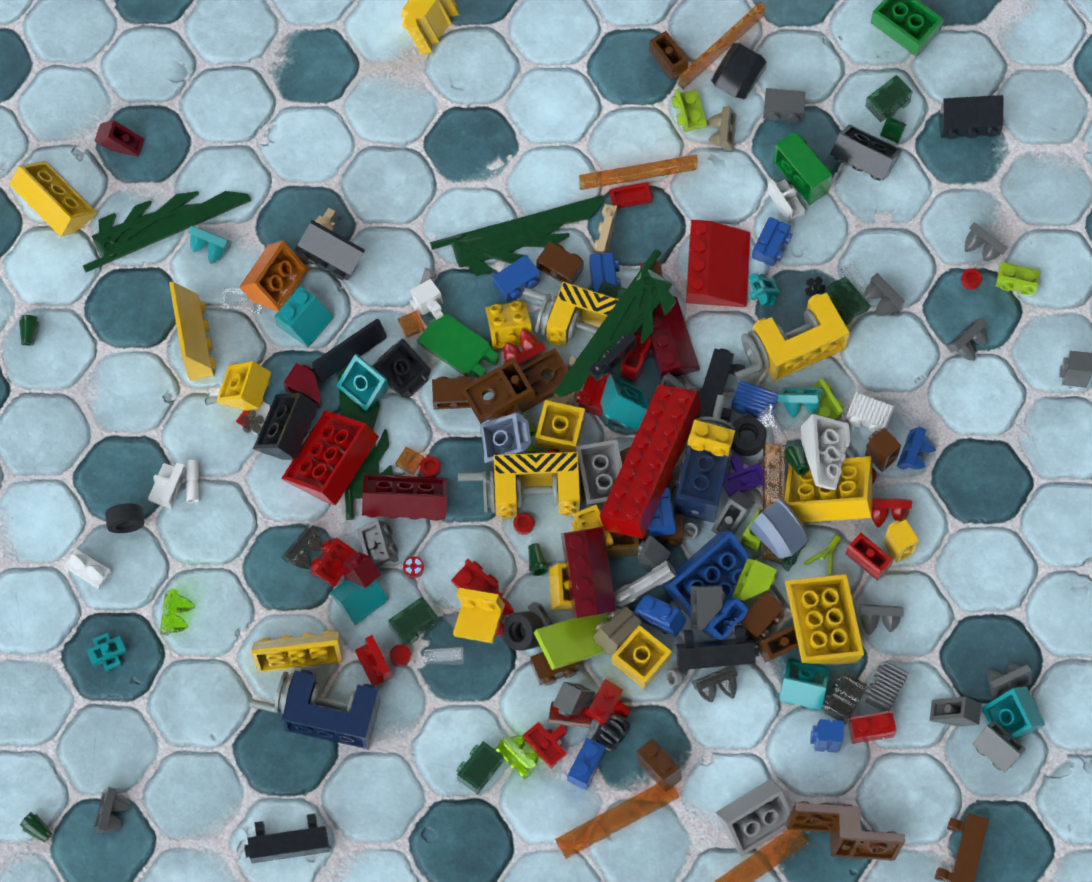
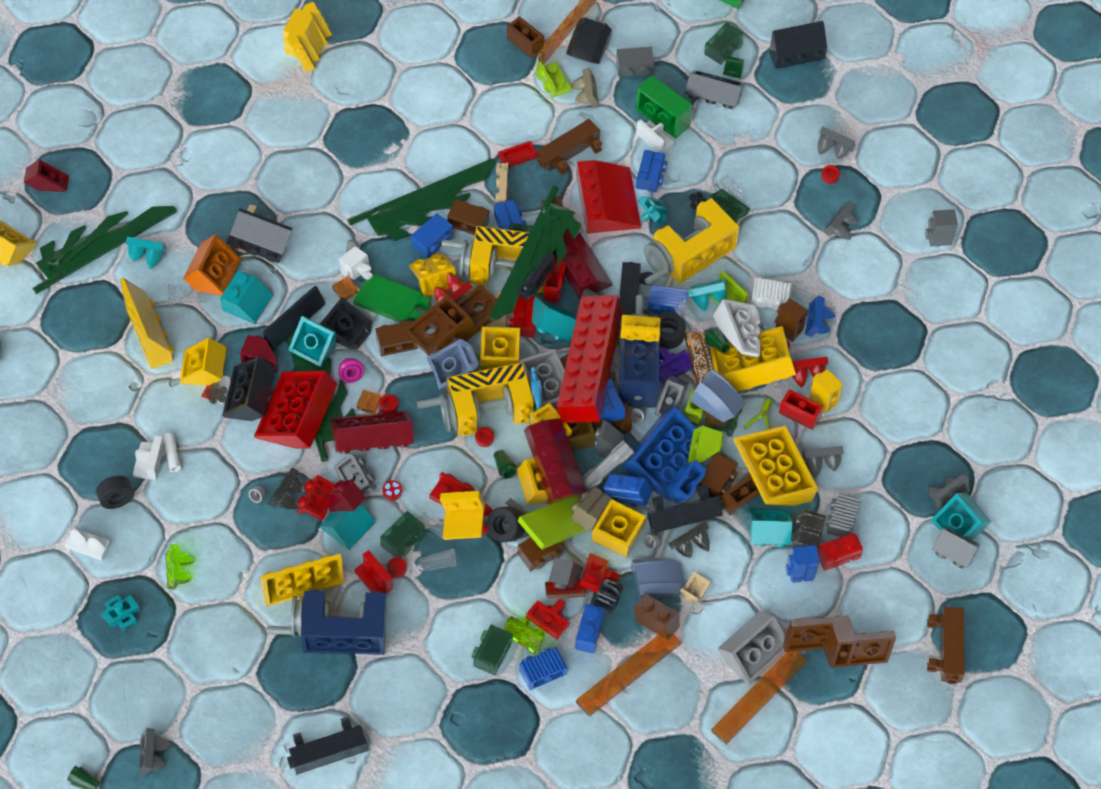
camera: 15 degrees left, 10 degrees down
clear orange tile [579,154,698,190] -> none
dark grey slope [691,585,725,630] -> none
dark grey tile [864,273,905,316] -> none
dark grey slope [929,697,982,726] -> none
lime bracket [995,262,1041,295] -> none
none -> light grey hinge [249,486,266,503]
none -> dark pink brick [338,358,365,383]
none -> blue brick [519,647,567,690]
none -> dark azure piece [530,366,542,410]
none -> reddish brown brick [537,119,602,175]
none -> sand blue slope [631,558,685,601]
none -> tan bracket [680,572,712,603]

